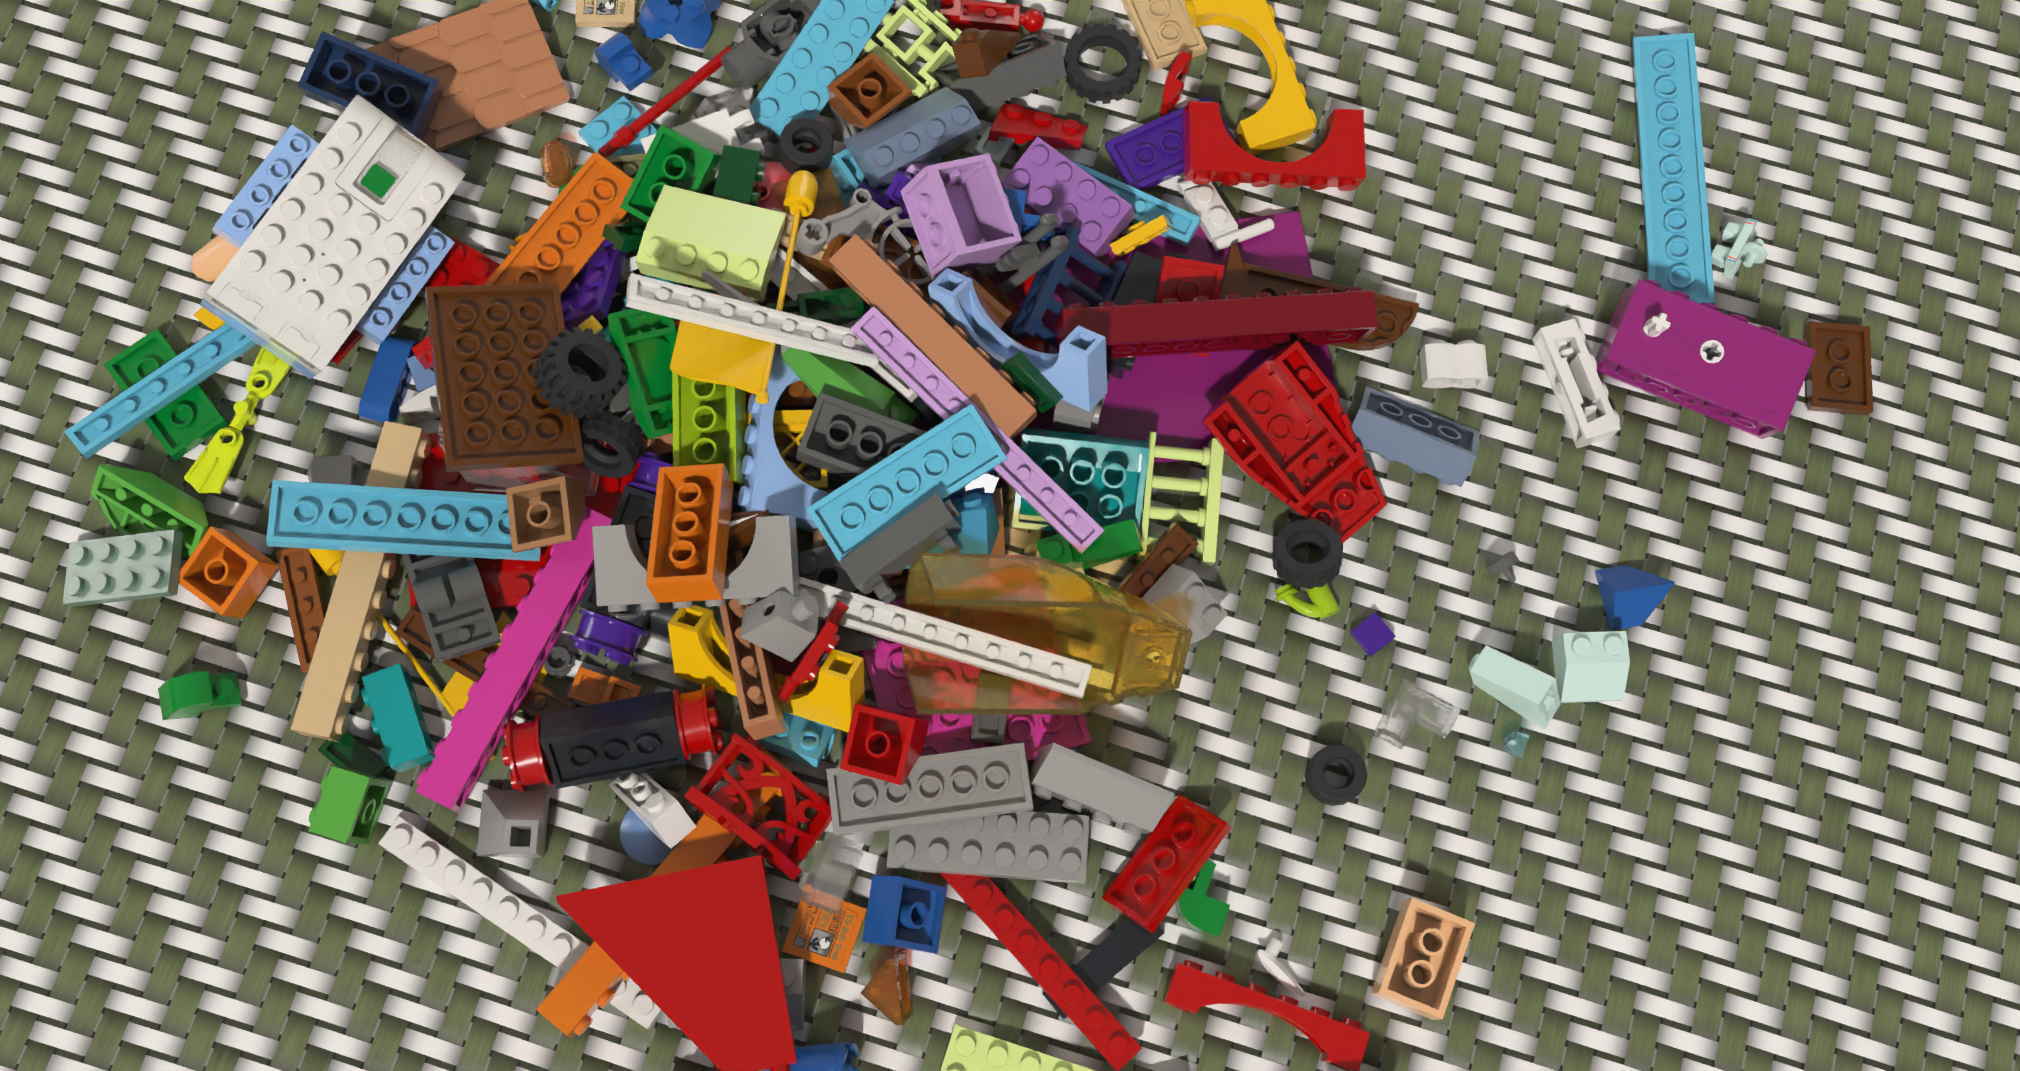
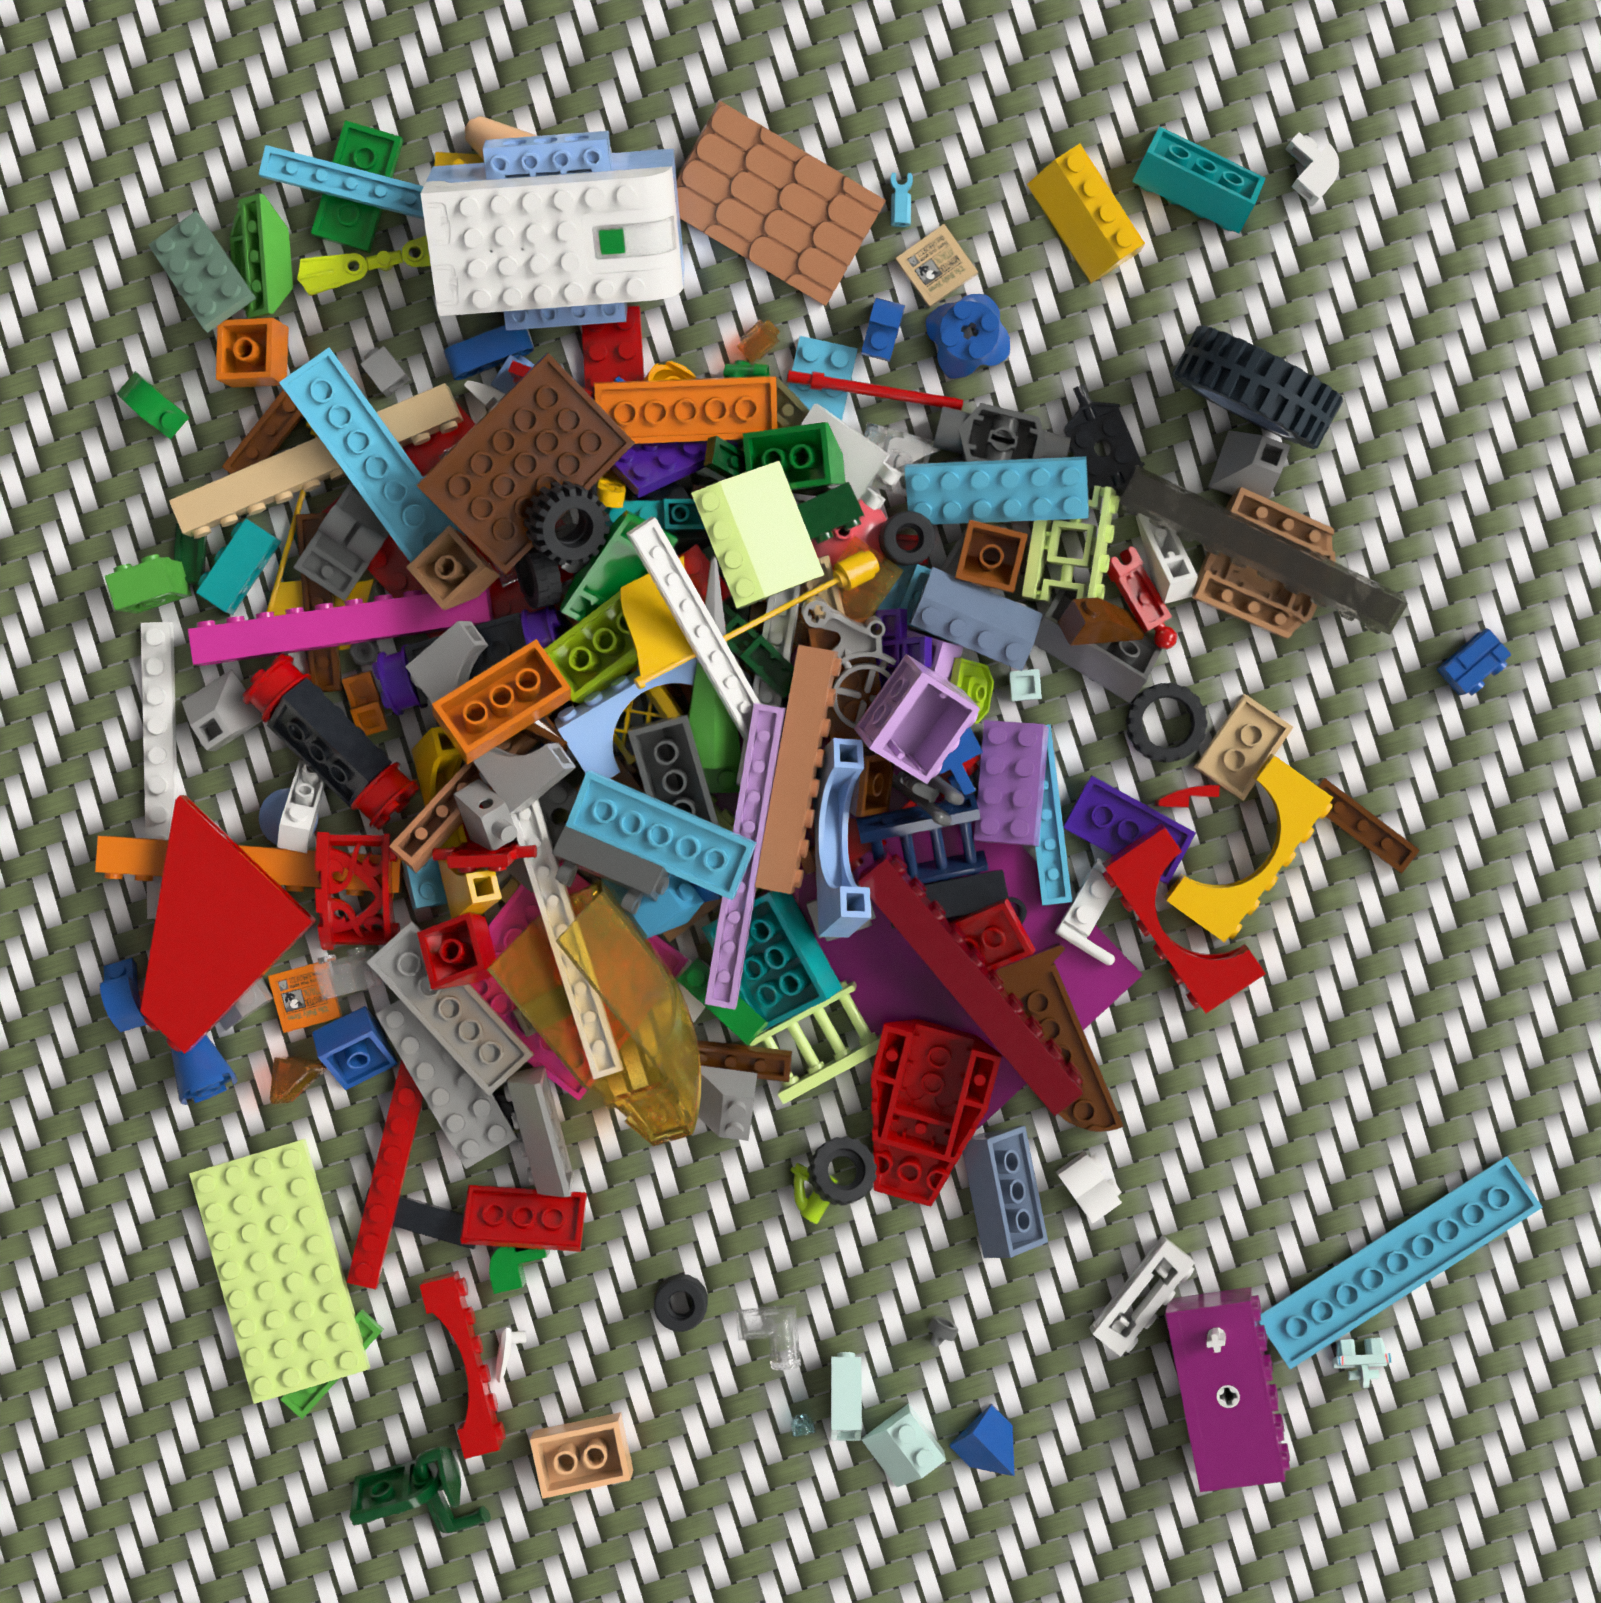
camera: 60 degrees right, 15 degrees up
dark blue brick [297,31,444,141] -> none
red wing [988,103,1088,151] -> none
dark green tile [999,350,1063,413] -> none
yellow plate [1109,215,1172,257] -> none
dark purple tile [1349,612,1396,657] -> none
reddish brown plate [1805,321,1873,415] -> none

